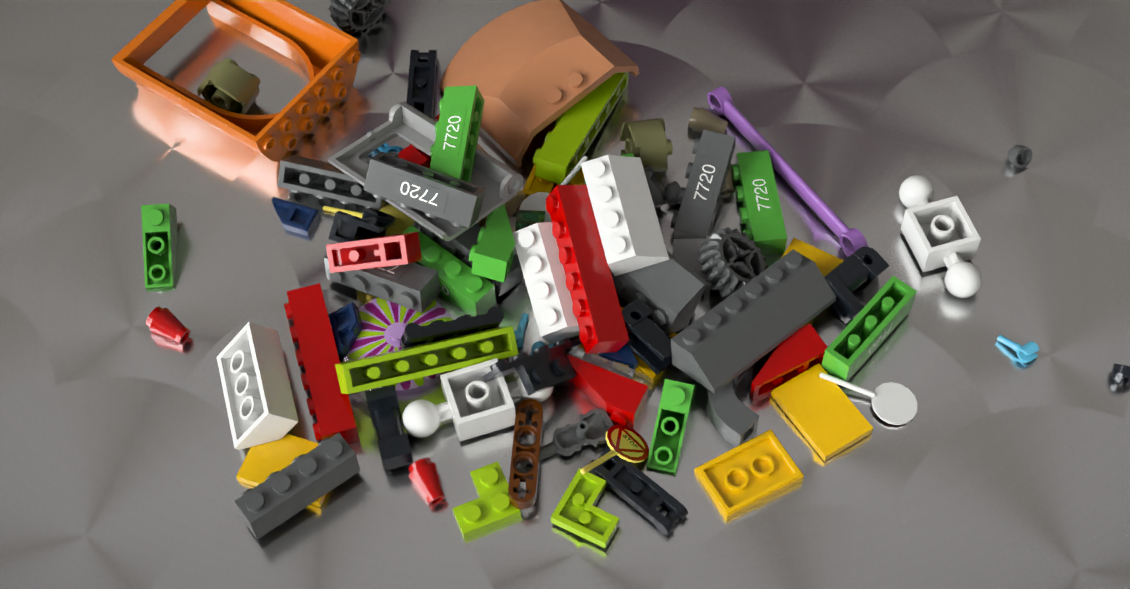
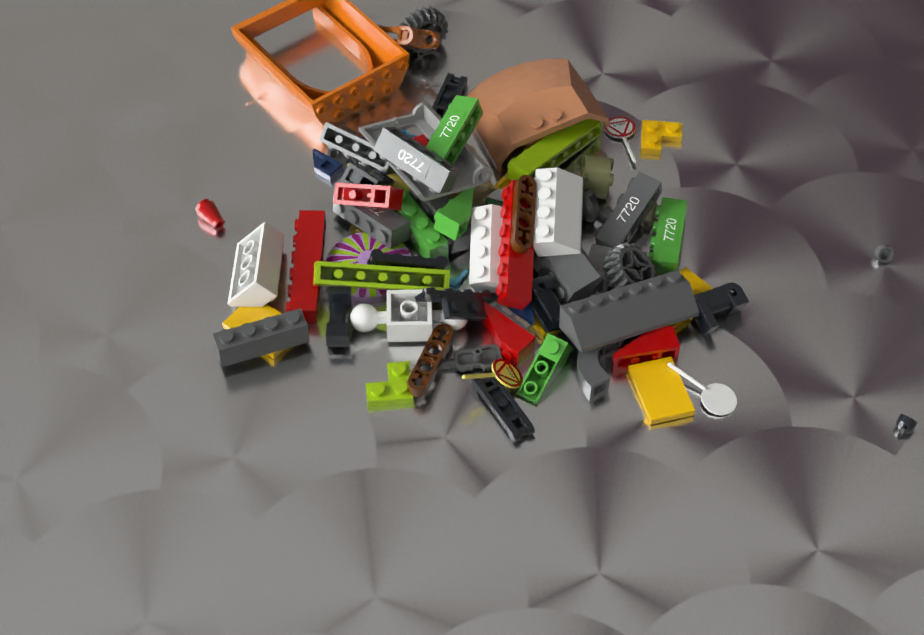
camera: 15 degrees right, 5 degrees down
bright green slope [141,203,178,289] -> none
olive brick [197,58,260,115] -> none
dark blue tile [328,302,363,357] -> none
red cone [408,457,446,505] -> none
lime plate [551,468,620,549] -> none
dark tan cone [687,106,728,134] -> none
yellow tile [694,429,804,521] -> none
medium lavender piece [707,86,868,256] -> none
bright green brick [821,276,917,382] -> none
white brick [899,175,982,298] -> none
medium azure hand [997,334,1039,363] -> none
none -> dark orange piece [376,24,440,50]
none -> reddish brown beam [510,175,537,254]
none -> piece [604,116,637,163]
none -> yellow plate [640,120,682,155]

